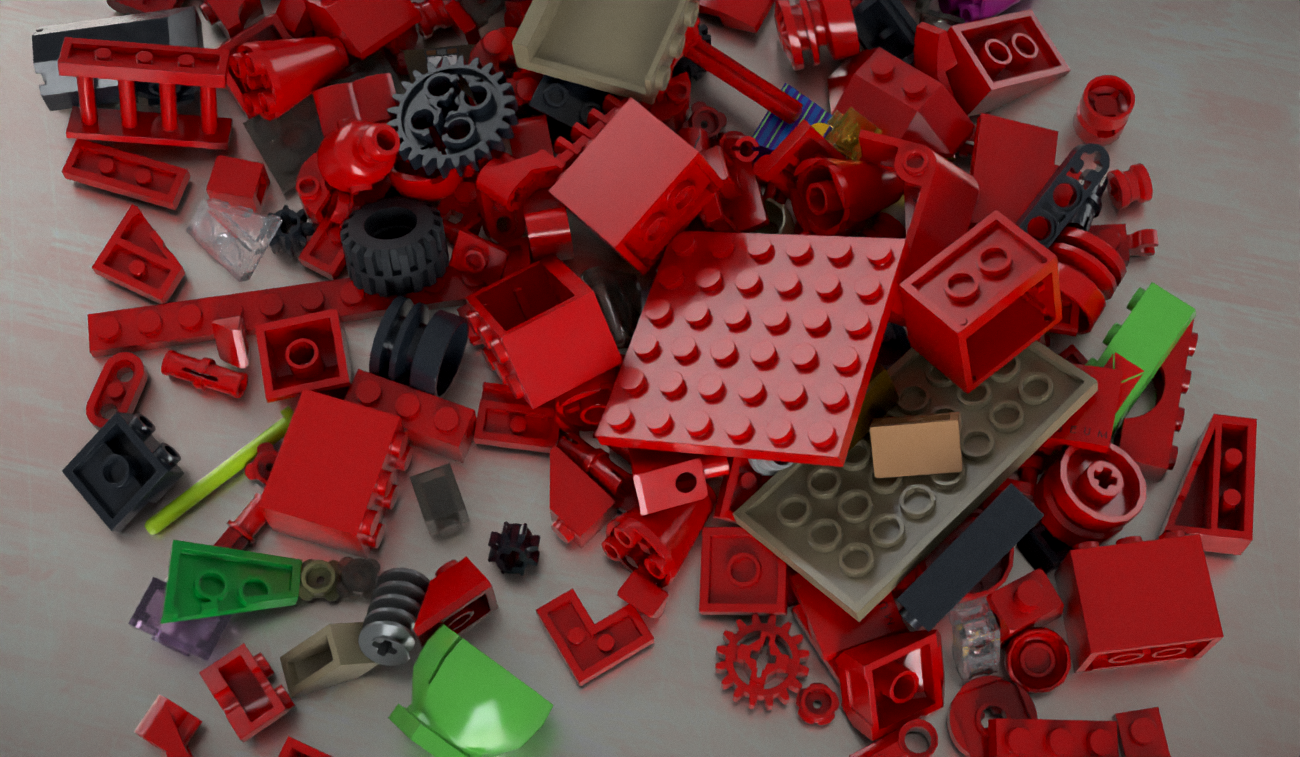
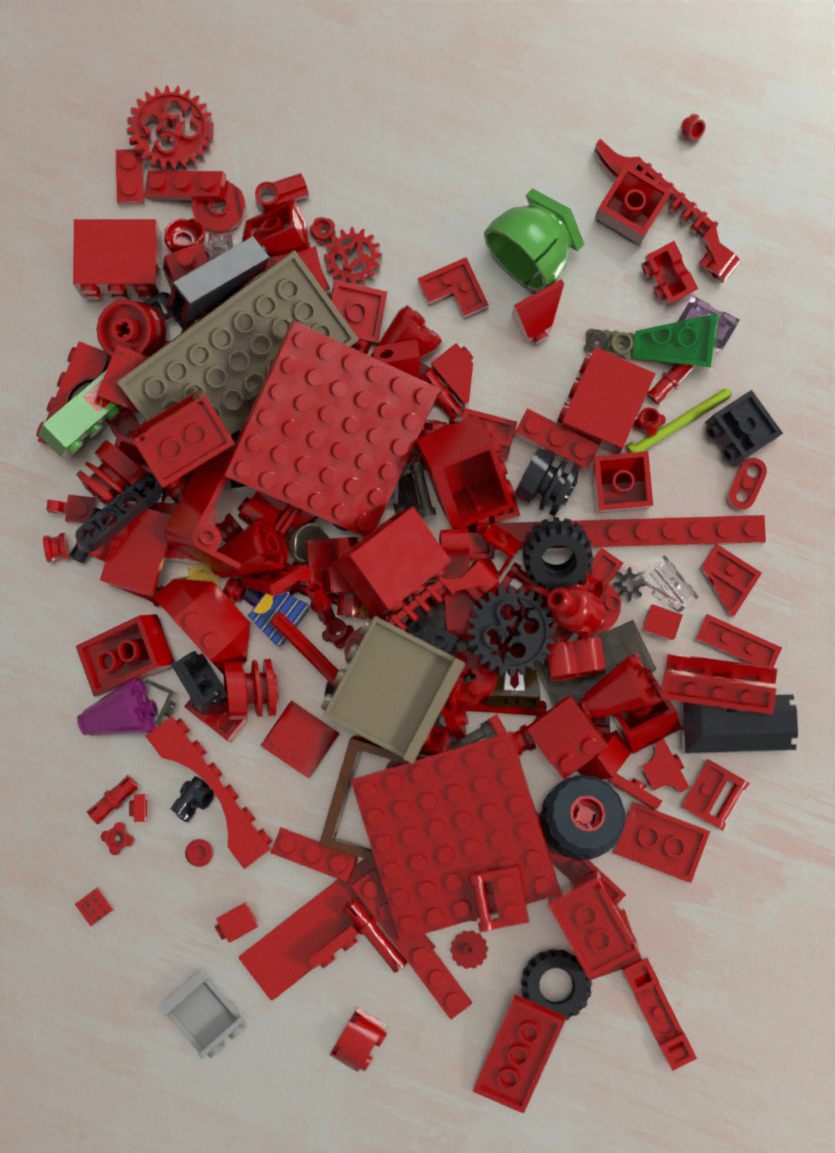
camera: 175 degrees left, 15 degrees up
red pin [161,350,248,398] -> none
red slope [212,316,251,369] -> none
dark tan slope [280,622,379,698] -> none
dark grey piece [358,567,430,666] -> none
clear smoke brick [410,463,470,535] -> none
black gear [488,521,541,576] -> none
red slope [617,571,669,618] -> none
clear yellow tile [825,107,882,161] -> none
medium nougat panel [870,412,963,478] -> none
red slope [914,22,958,100] -> none
red wheel [1073,75,1135,147] -> none
red wedge [1157,414,1257,555] -> none

